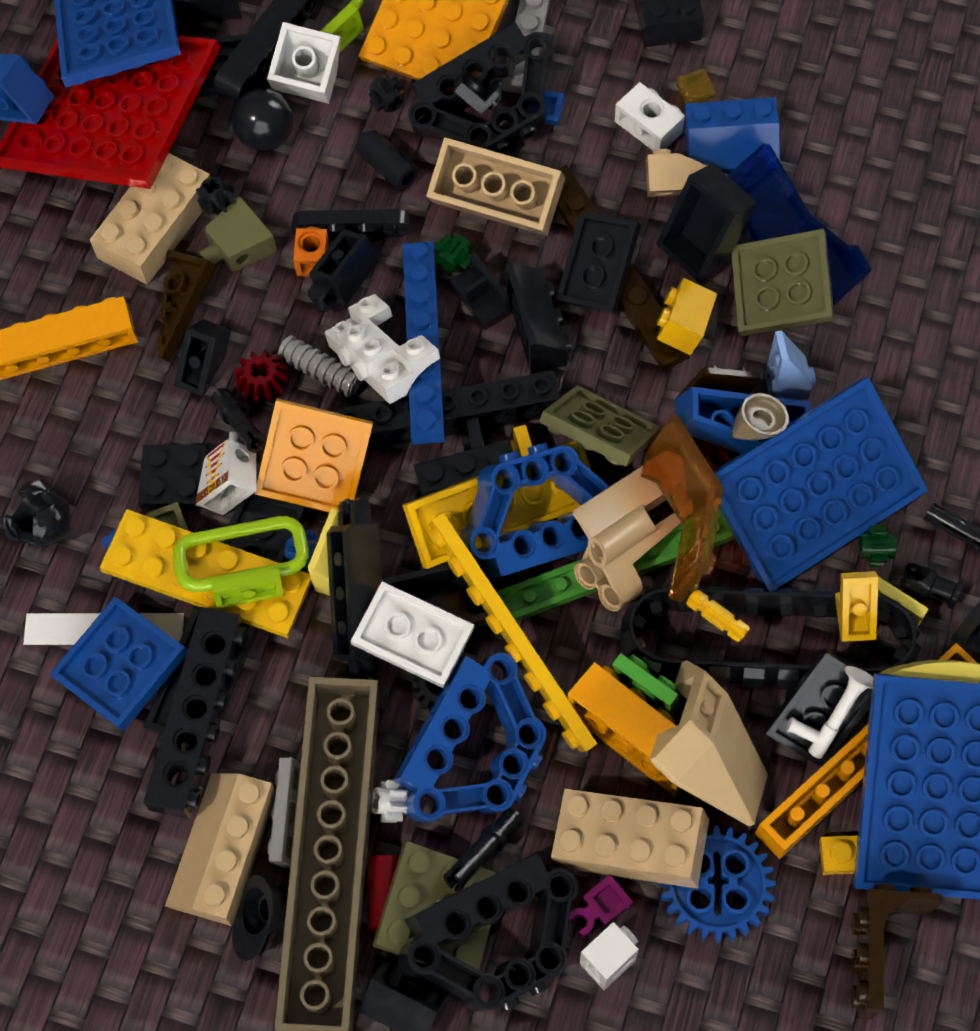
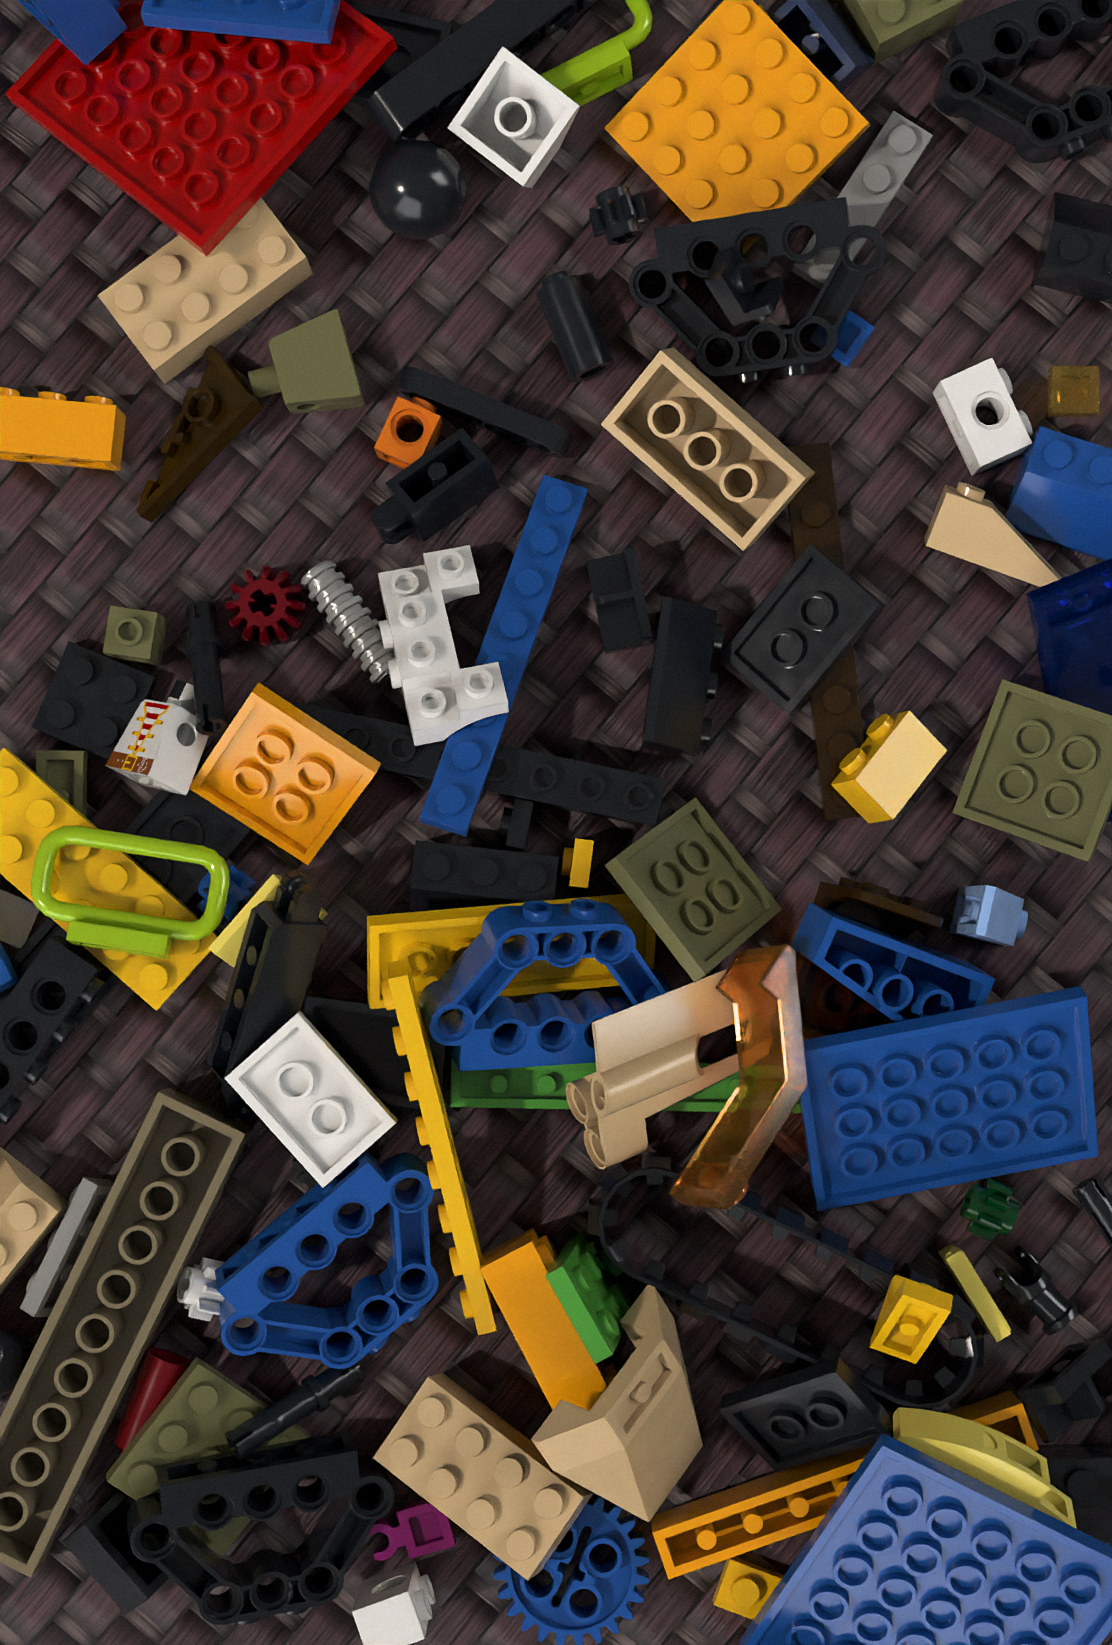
camera: 30 degrees right, 20 degrees up
black slope [174,319,231,396] -> none
black gear [196,176,236,215] -> none
dark green gear [434,234,472,273] -> none
black piece [656,164,758,283] -> none
yellow axle [686,590,750,642] -> none
dark tan piece [732,393,789,440] -> none
white piece [786,666,873,759] -> none
none -> olive brick [103,605,168,666]

